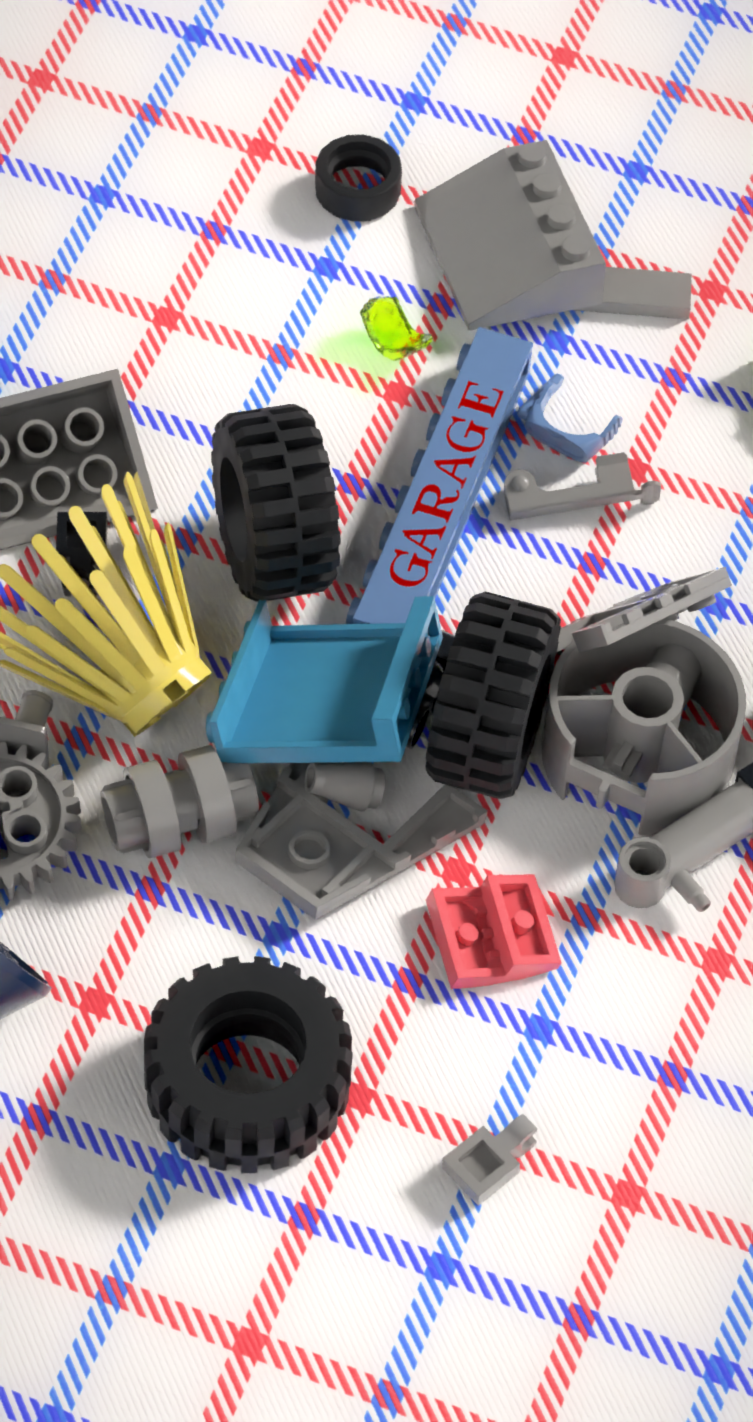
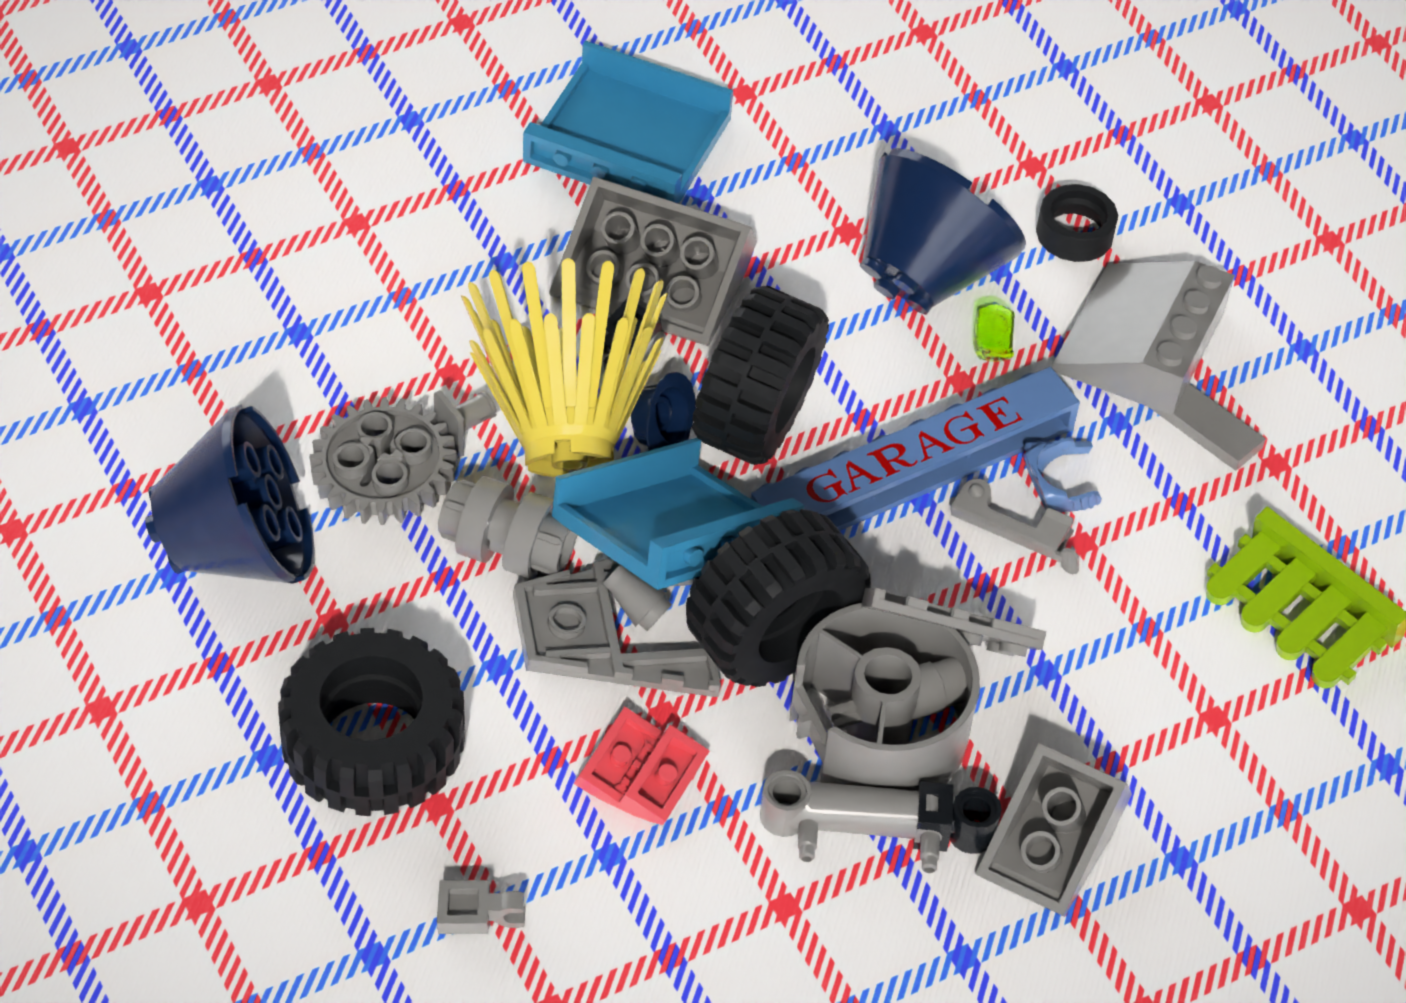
camera: 40 degrees right, 5 degrees down
none -> dark blue piece [631,372,696,451]
none -> dark blue cone [860,148,1026,315]

